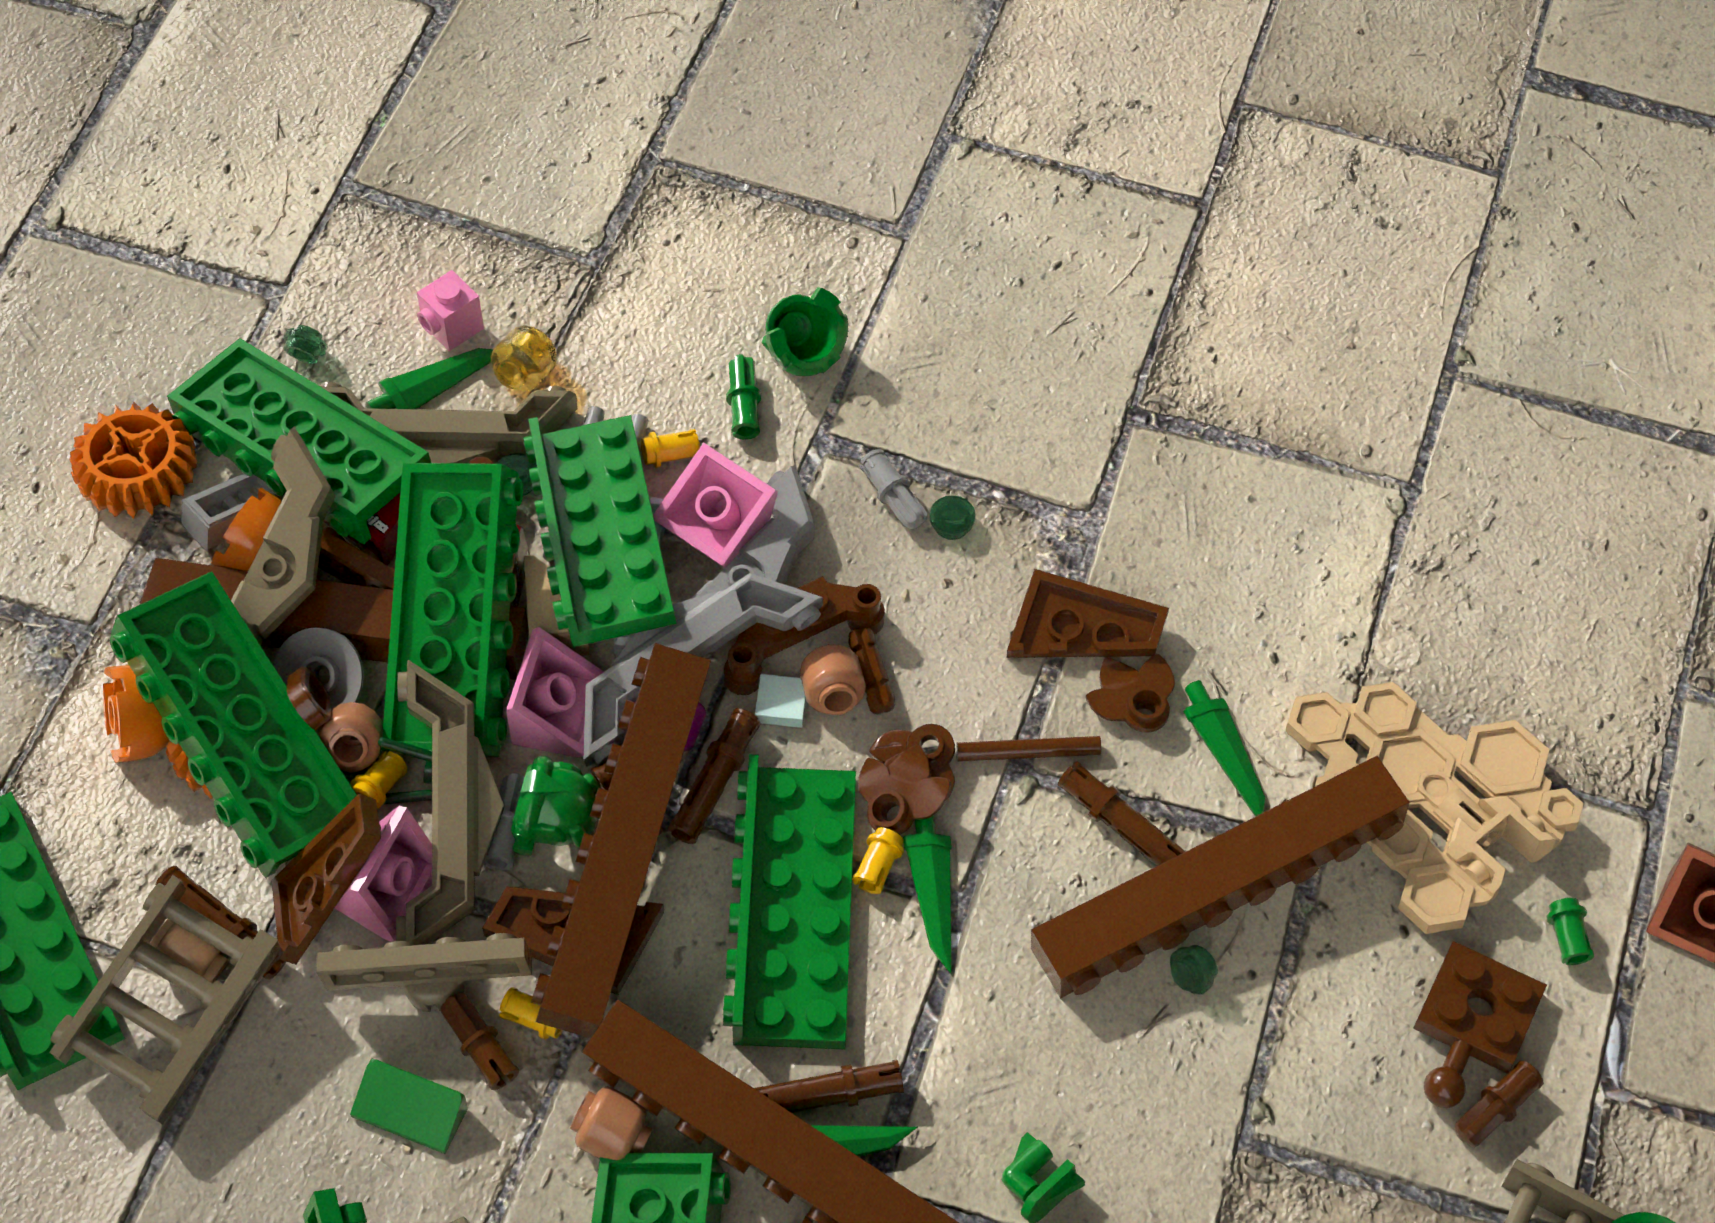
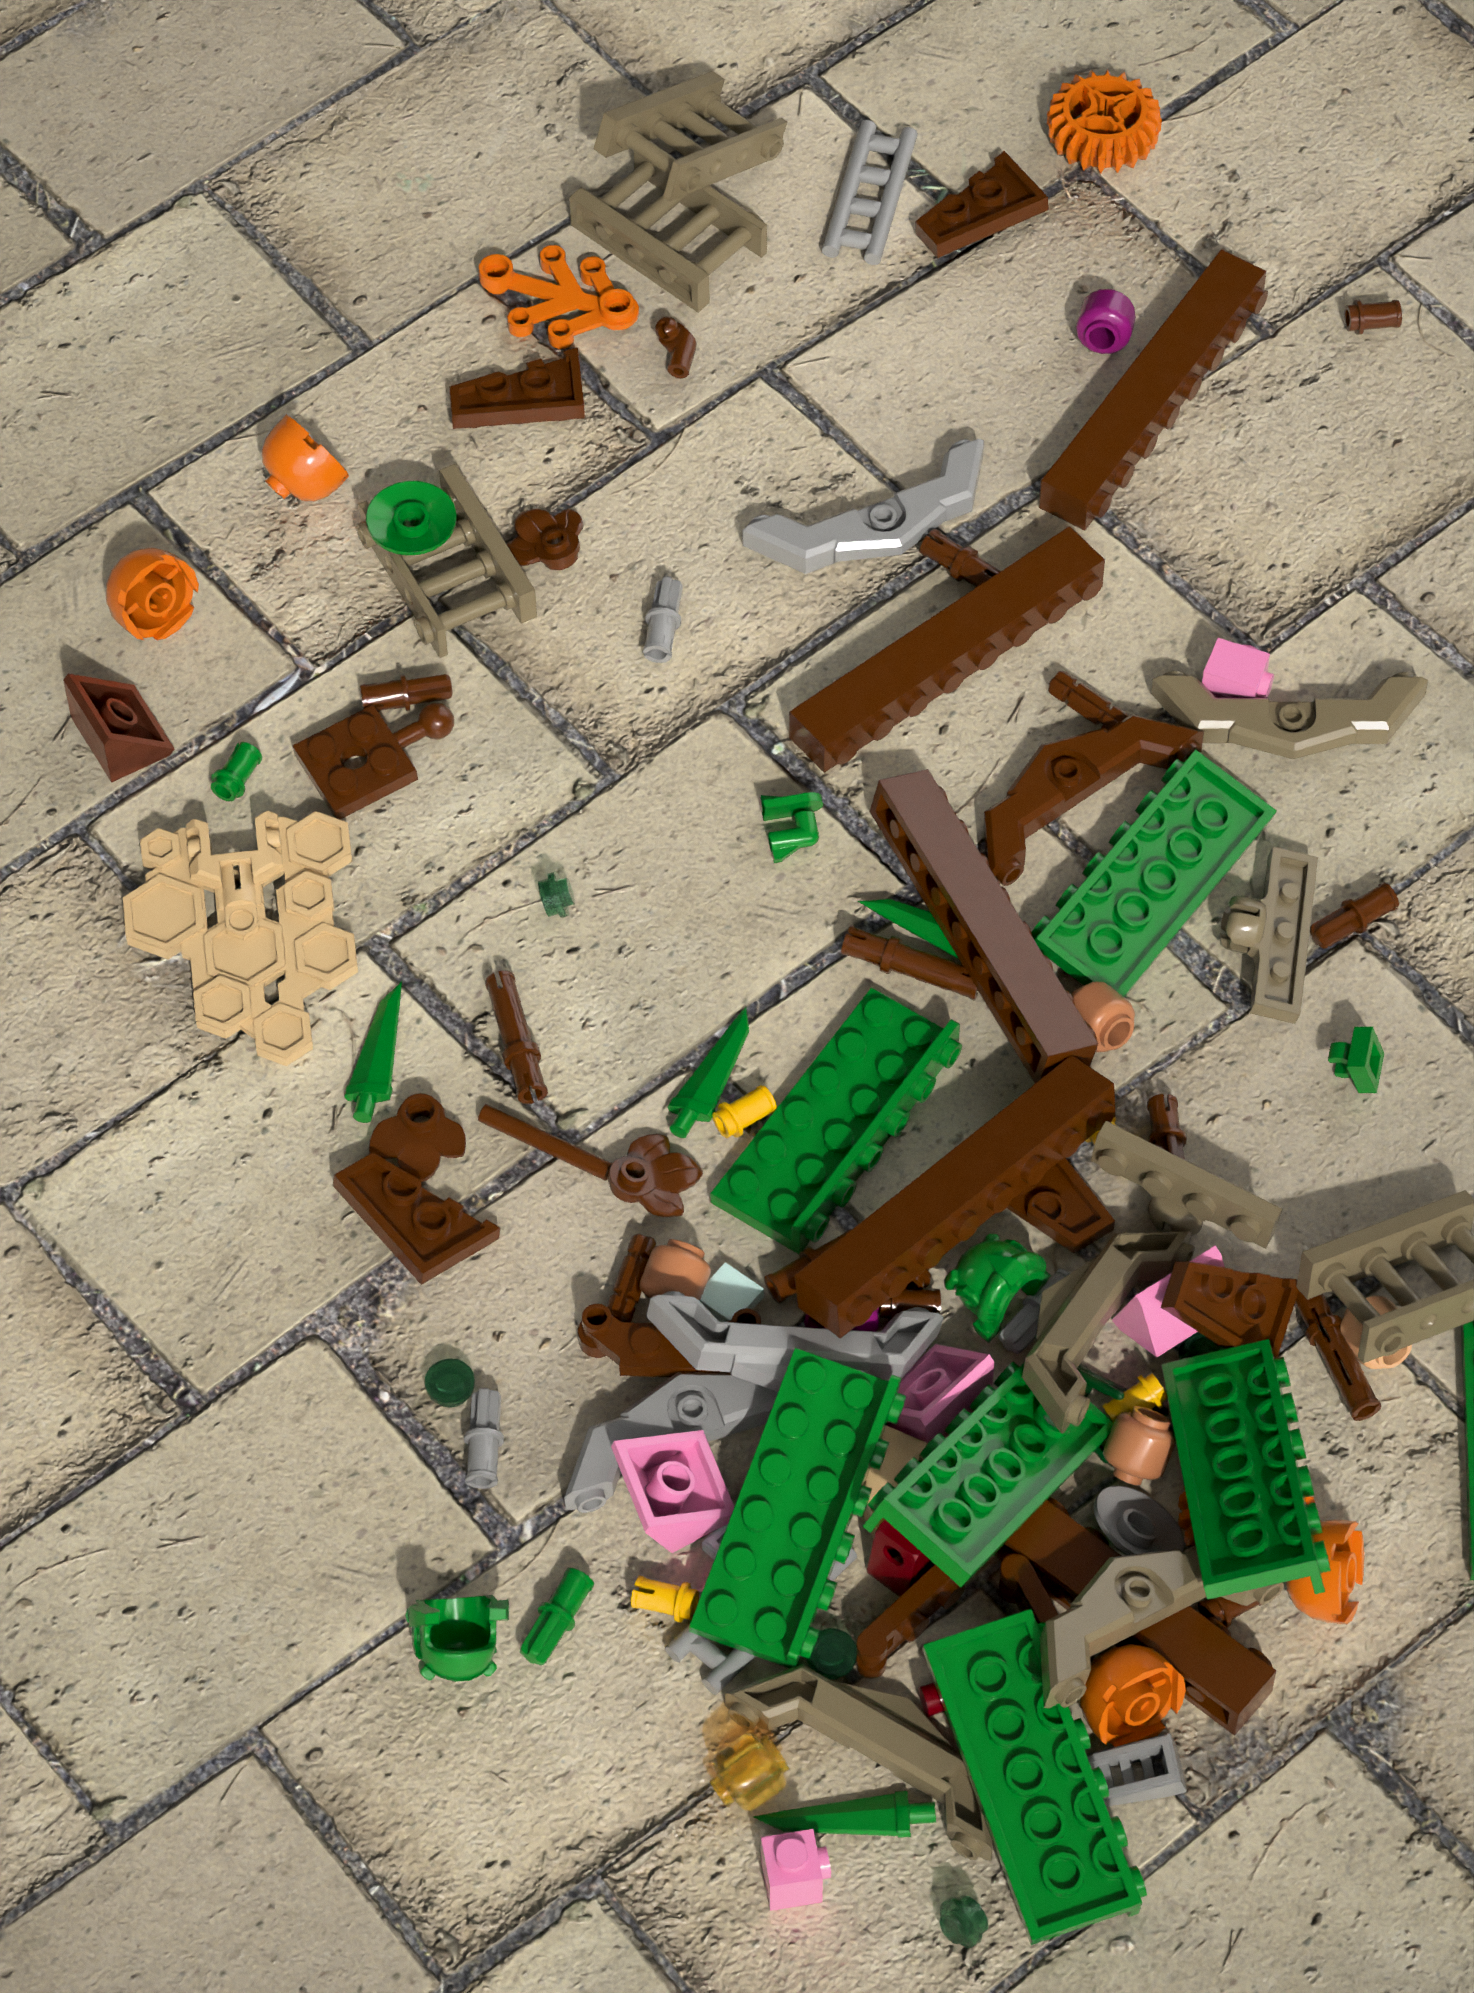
camera: 145 degrees left, 0 degrees up
orange gear [70,402,197,519] -> none
reddish brown tile [287,666,332,730] -> none
green slope [350,1058,468,1154] -> none
reddish brown plate [858,744,951,835] -> none
reddish brown brick [1031,756,1410,999] -> none

